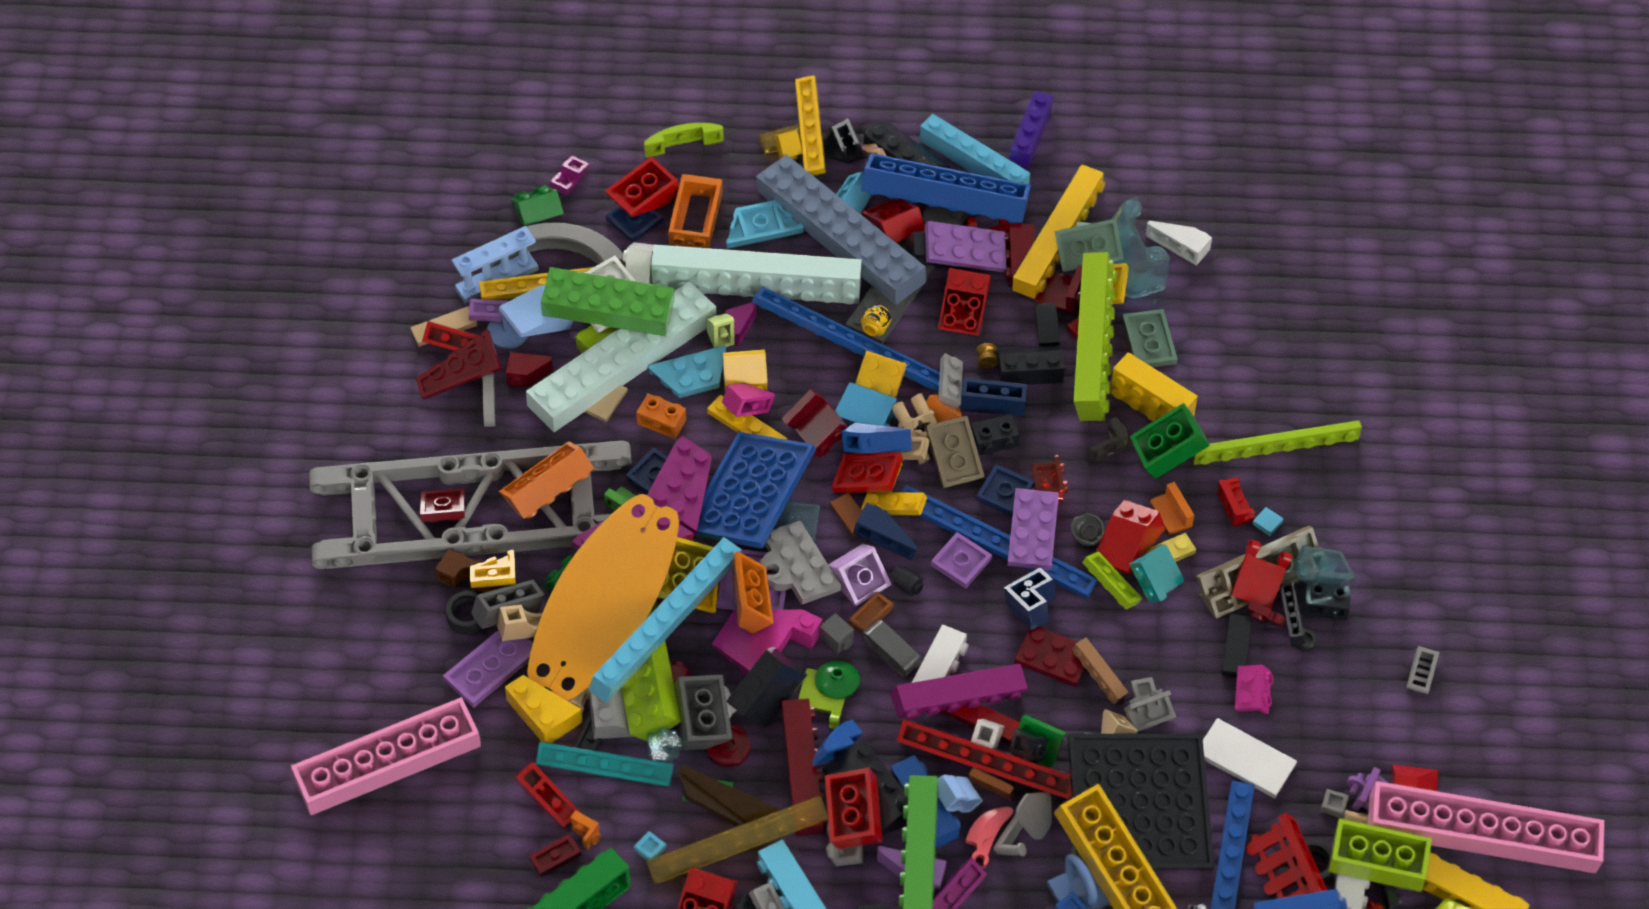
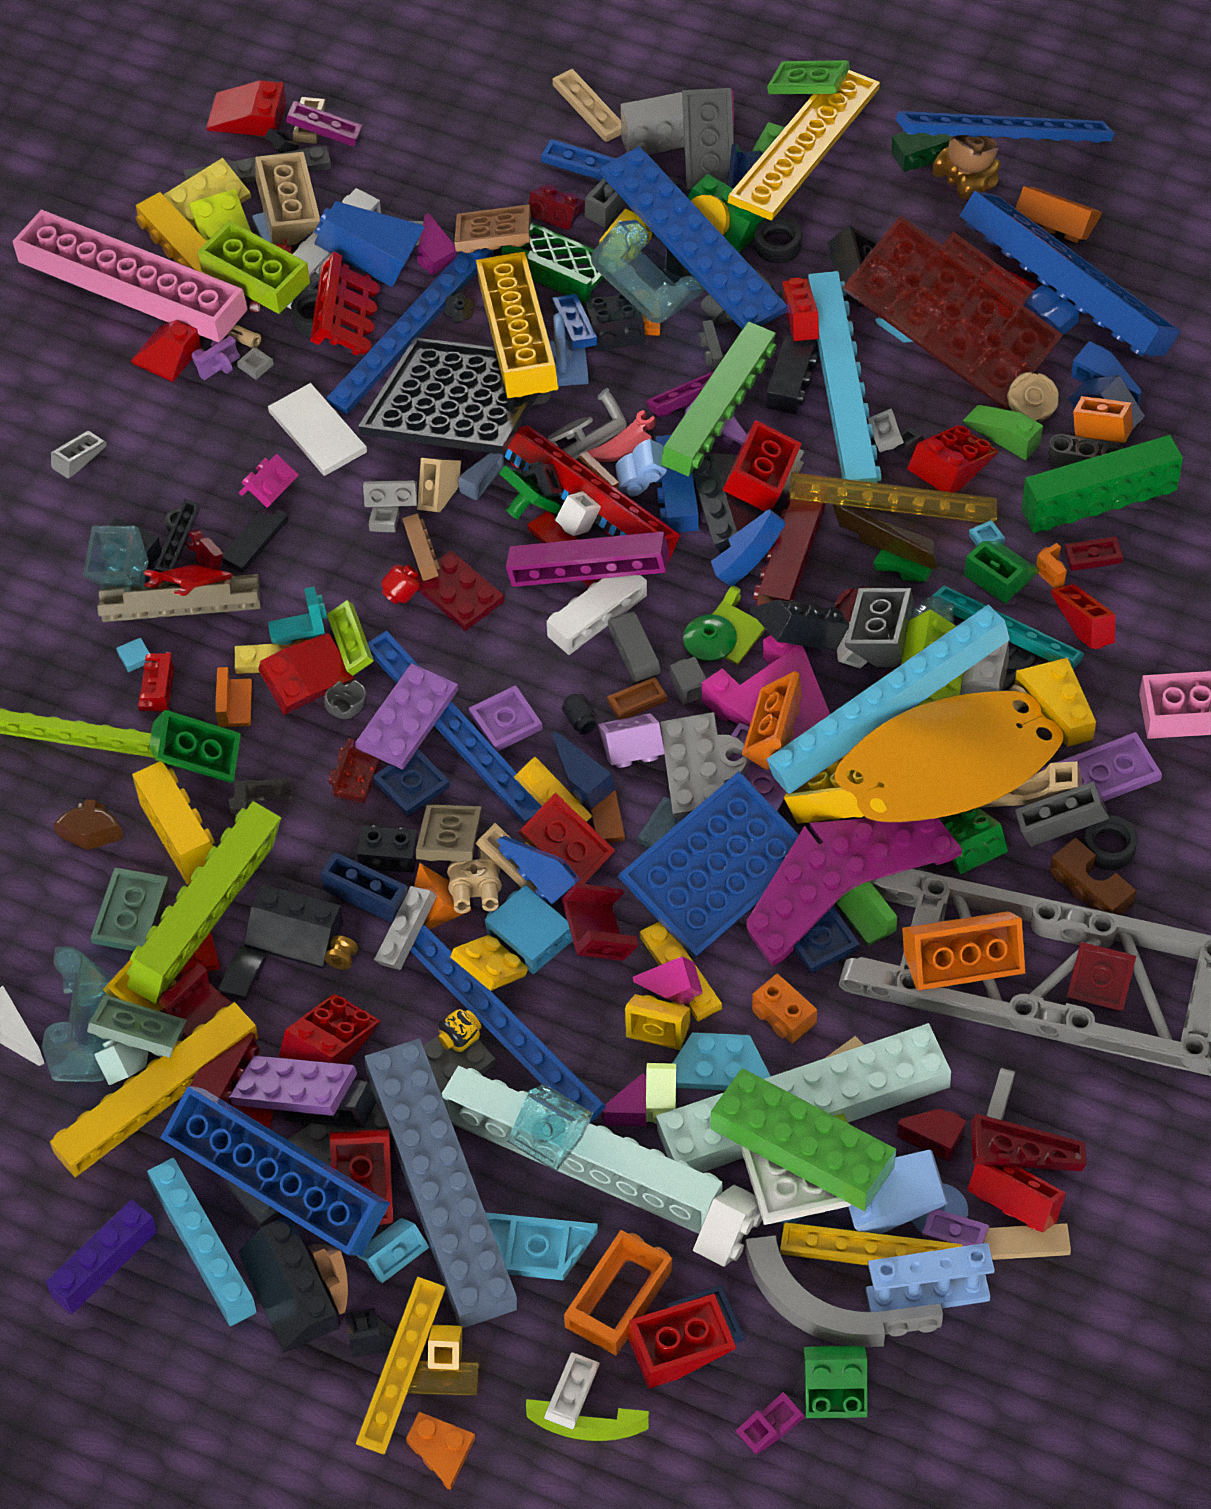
camera: 155 degrees left, 0 degrees up
yellow wing [470,550,516,588] -> none
dark blue brick [1004,567,1056,630] -> none
none -> reddish brown piece [53,799,123,849]
none -> red head [381,564,420,604]
none -> orange wing [406,1412,475,1490]
none -> clear light blue slope [507,1084,593,1171]
none -> white tile [544,1352,600,1429]
none -> green slope [964,541,1039,604]

